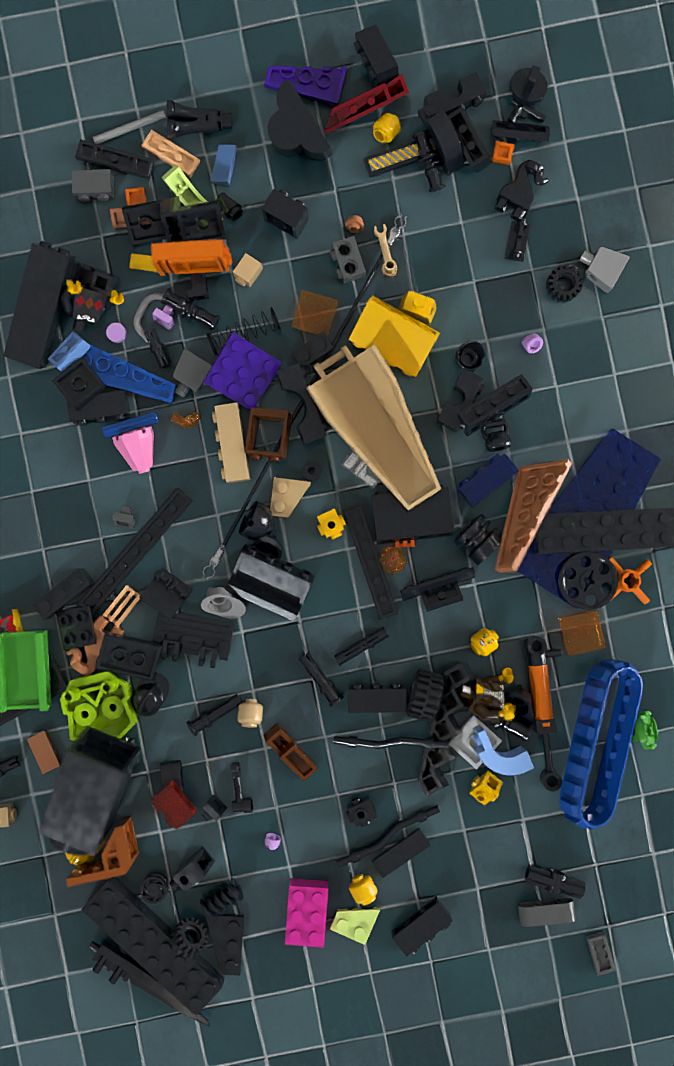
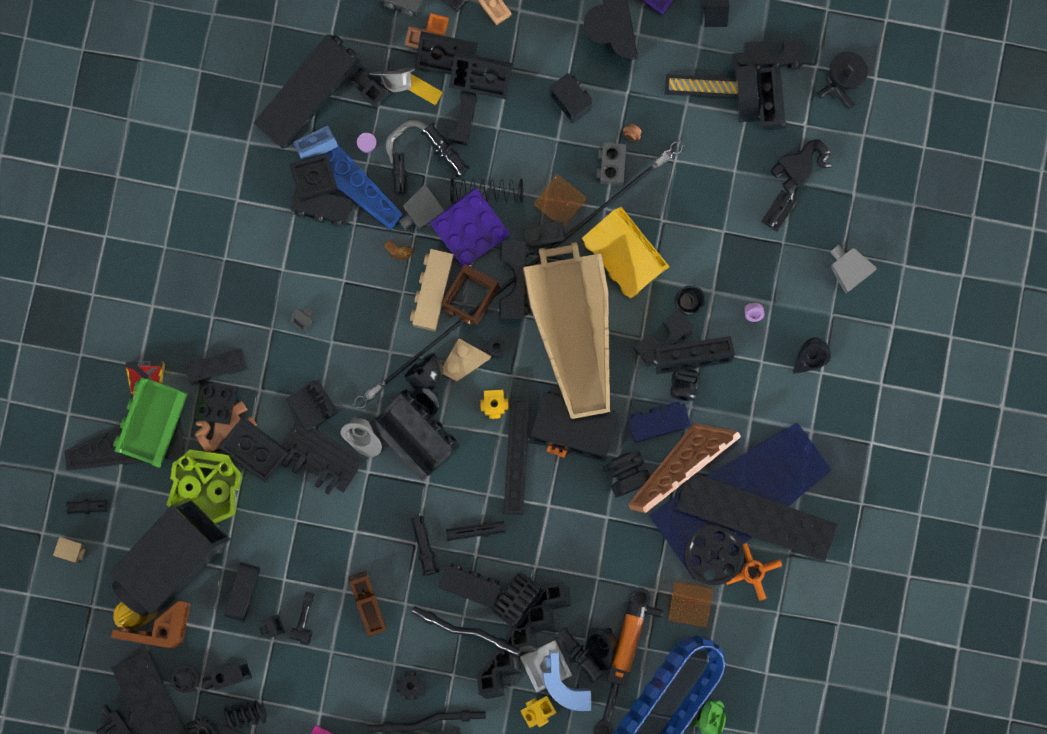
camera: 15 degrees right, 5 degrees down
nougat tile [27,730,62,774] -> none
torso [60,280,124,332] -> none
black tile [78,488,193,615] -> none
blue axle [102,412,159,438] -> none
light nougat tile [103,585,140,627] -> none
bright pink cone [112,426,154,474] -> none
black piece [131,672,169,717] -> none
clear red brick [151,780,197,830] -> none
orange door [152,240,232,276] -> none
lavender tile [152,305,174,330] -> none
yellowish green arch [161,165,223,227] -> none
black pin [186,693,243,736] -> none
medium blue slope [210,145,237,187] -> none
black cone [216,192,243,221] -> none
tan brick [233,253,263,287] -> none
tan head [237,699,263,728] -> none
lavender hinge [265,833,281,850] -> none
dark red wedge [324,74,409,134] -> none
clear slope [341,450,380,489] -> none
yellow head [373,113,401,143] -> none
tan brick [374,224,397,278] -> none
clear orange head [379,545,407,575] -> none
yellow torso [398,291,437,326] -> none
black bracket [400,567,475,612] -> none
black piece [412,130,446,193] -> none
dark brown torso [459,668,514,723] -> none
yellow head [470,628,499,656] -> none
black plate [491,120,550,143] -> none
orange tile [492,141,514,165] -> none
black tyre [546,265,583,303] -> none
none -> light grey piece [369,68,415,92]
none -> black piece [793,337,831,374]

